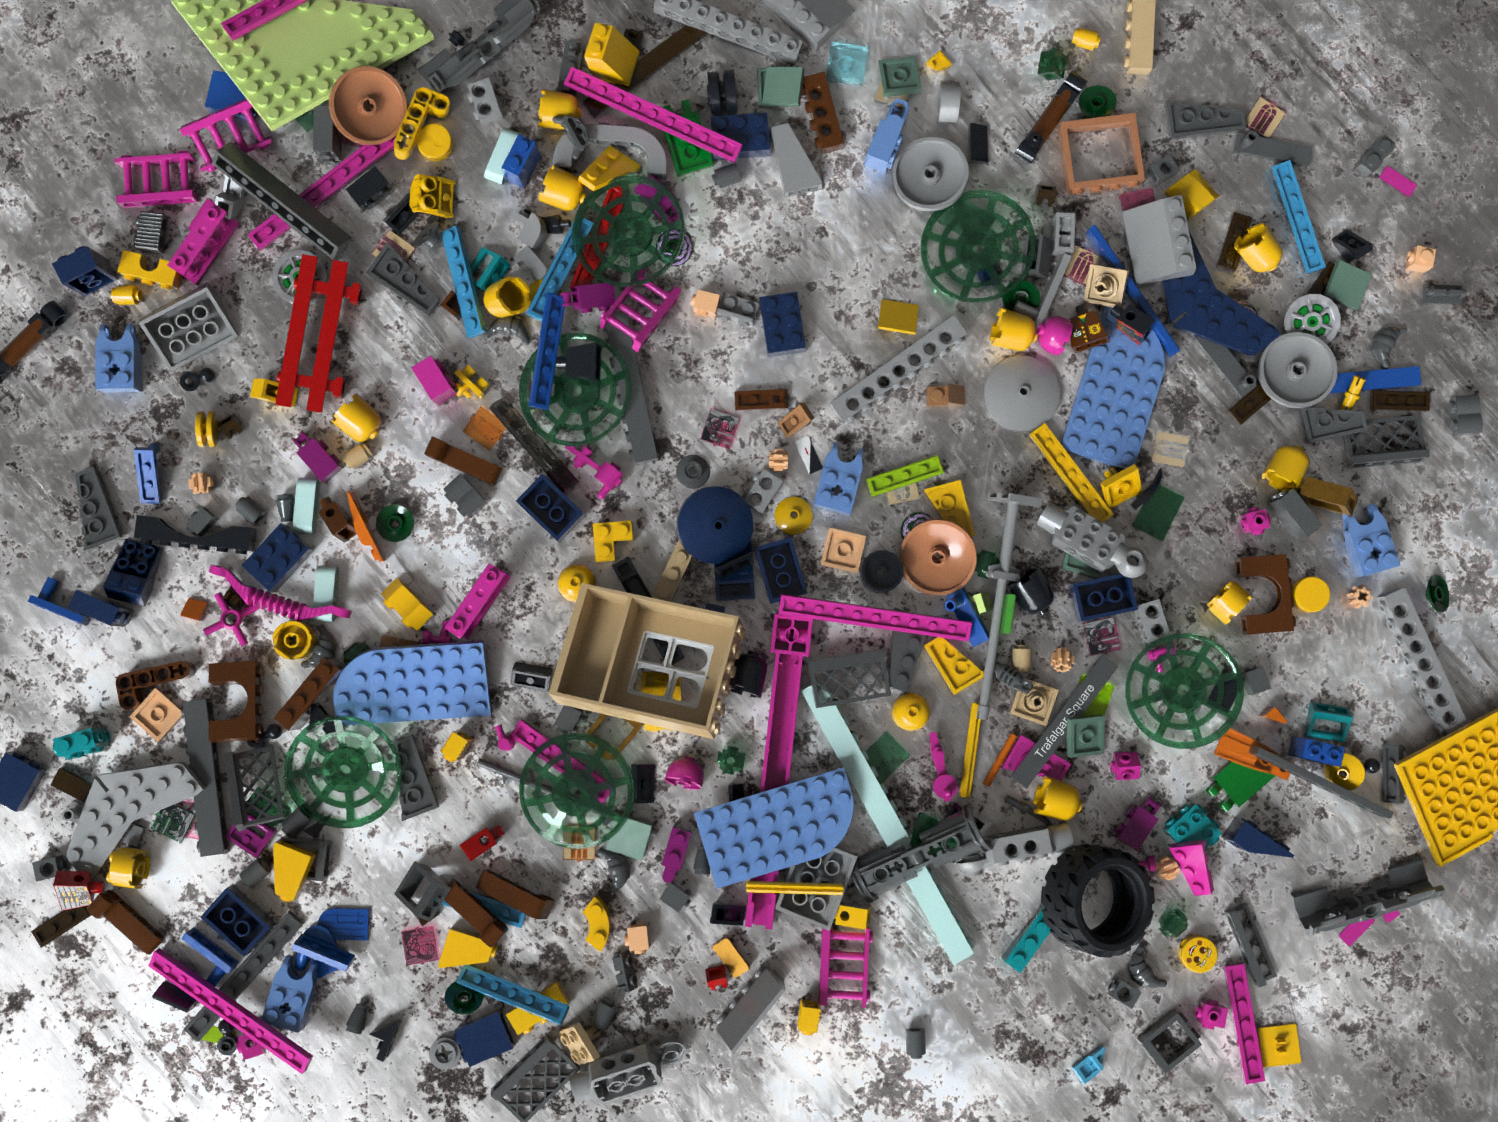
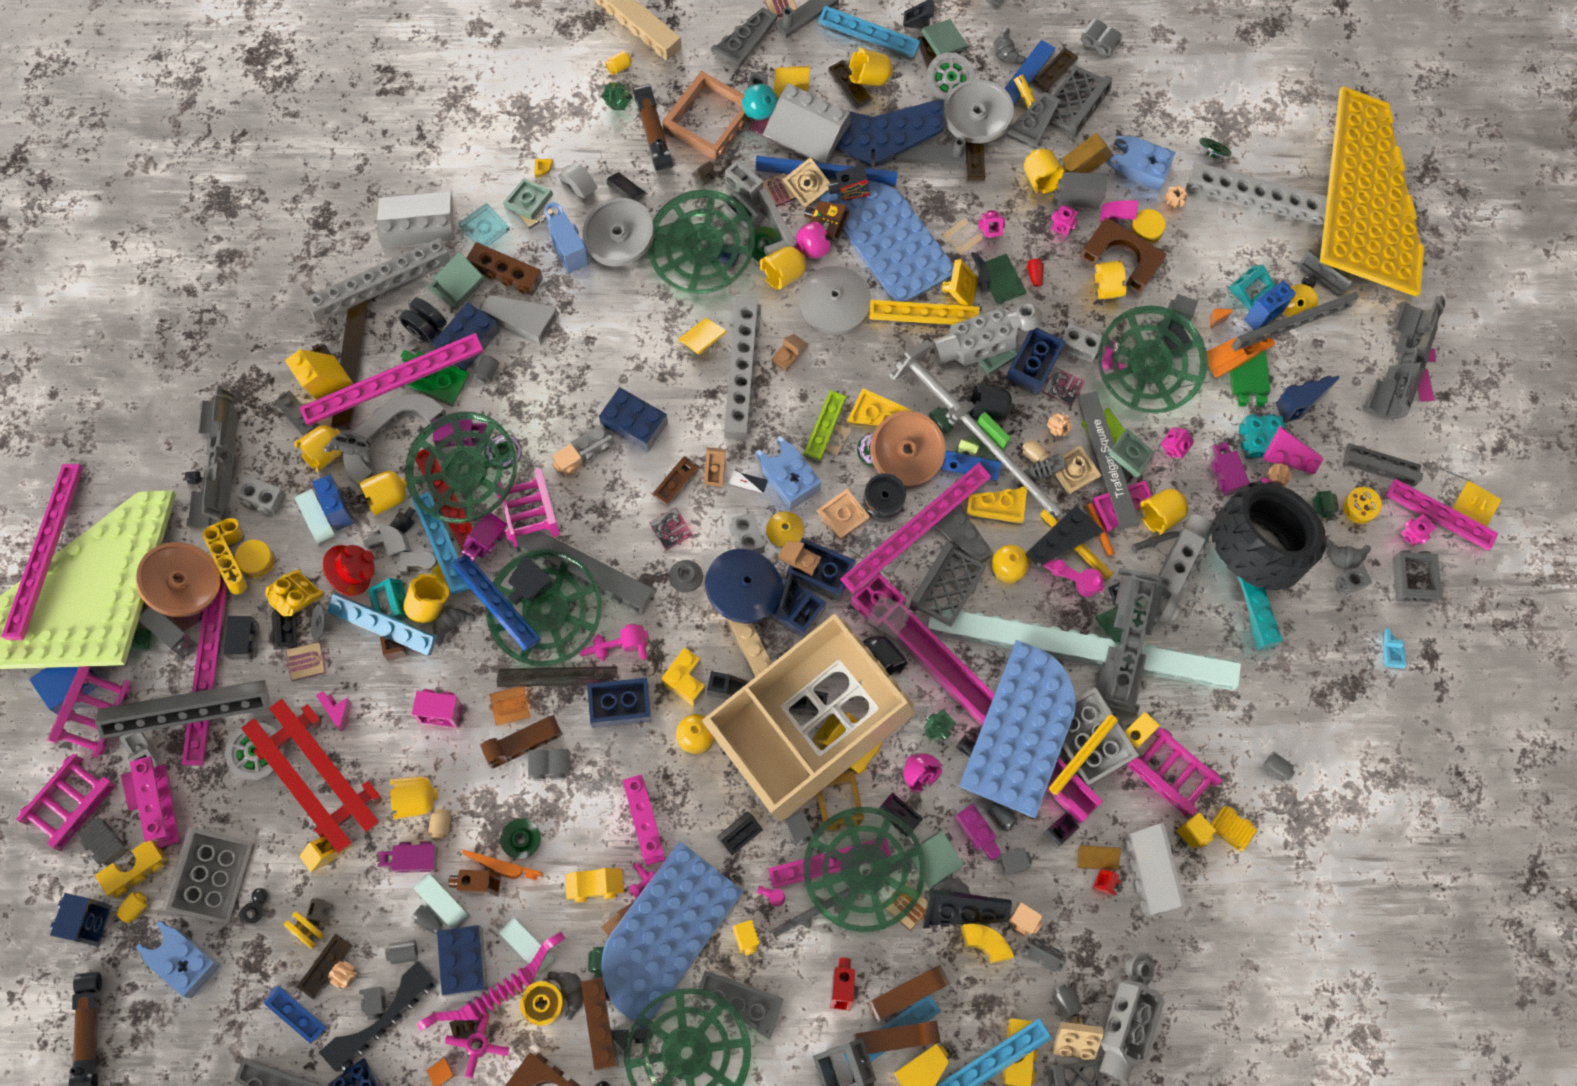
camera: 55 degrees left, 15 degrees down
dark grey wing [366,242,440,316] -> none
yellow hips [454,365,489,400] -> none
yellow wing [578,145,641,191] -> none
light nougat gear [769,449,788,472] -> none
clear green piece [866,731,911,784] -> none
dark green dish [1078,85,1117,118] -> none
none -> dark brown tile [296,934,353,1000]
none -> dark pink slope [316,691,351,732]
none -> red piece [323,545,375,596]
none -> teal cylinder [742,84,778,121]
none -> medium nougat slope [778,541,821,576]
none -> clear piece [866,595,912,639]
none -> black wing [923,889,1012,929]
none -> dark pink brick [978,210,1005,238]
none -> black wing [1025,505,1104,568]
none -> red cone [1026,259,1044,287]
none -> dark pink slope [1100,200,1139,222]
none -> yellow brick [1210,806,1258,852]

